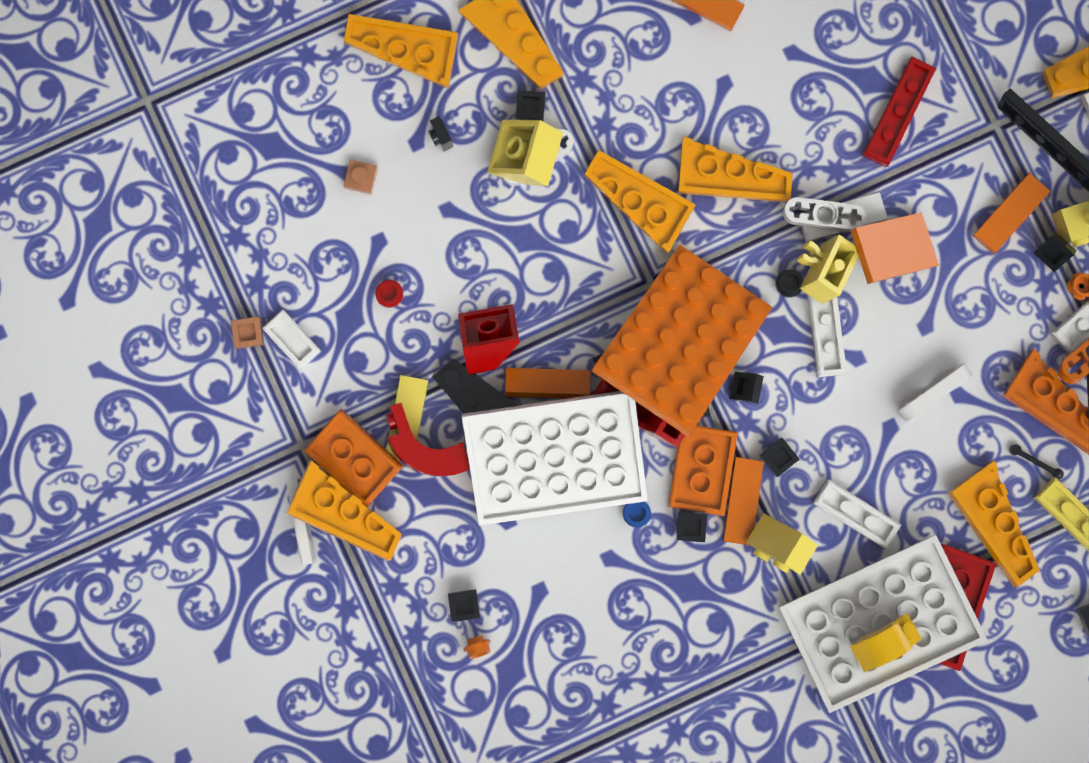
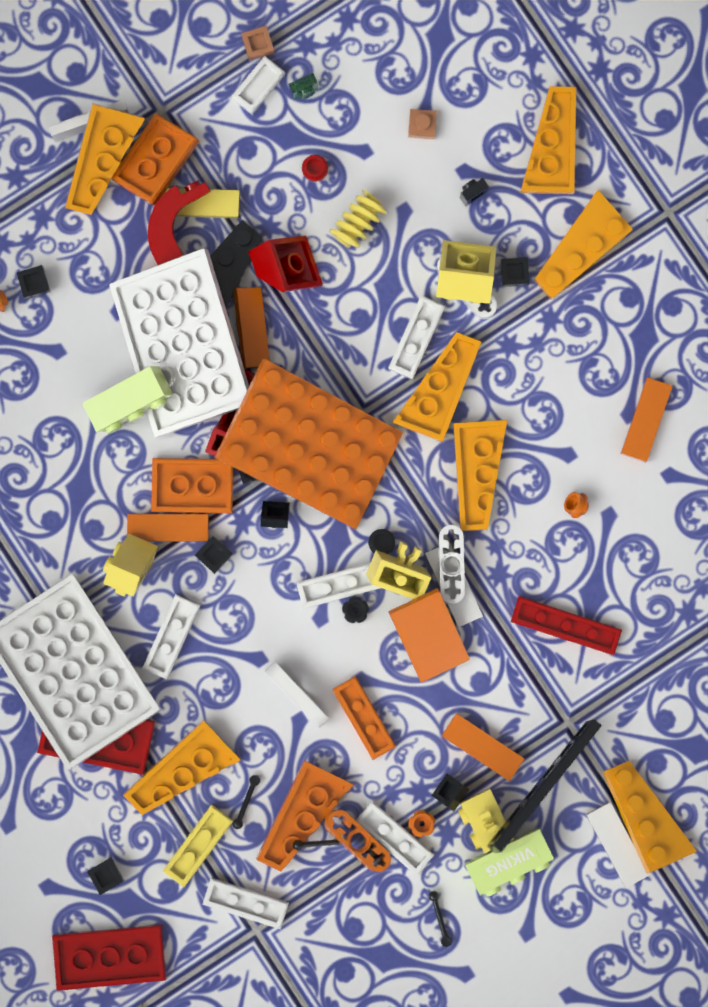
camera: 85 degrees right, 0 degrees up
blue tile [622,501,651,528] -> none
black plate [676,512,707,543] -> none
yellow brick [850,613,922,672] -> none
none -> yellowish green brick [82,366,173,434]
none -> clear green plate [289,73,318,100]
none -> light yellow piece [329,189,387,248]
none -> orange tile [332,676,396,760]
none -> black plate [342,597,369,623]
none -> white tile [388,295,445,380]
none -> orange plate [564,492,589,518]

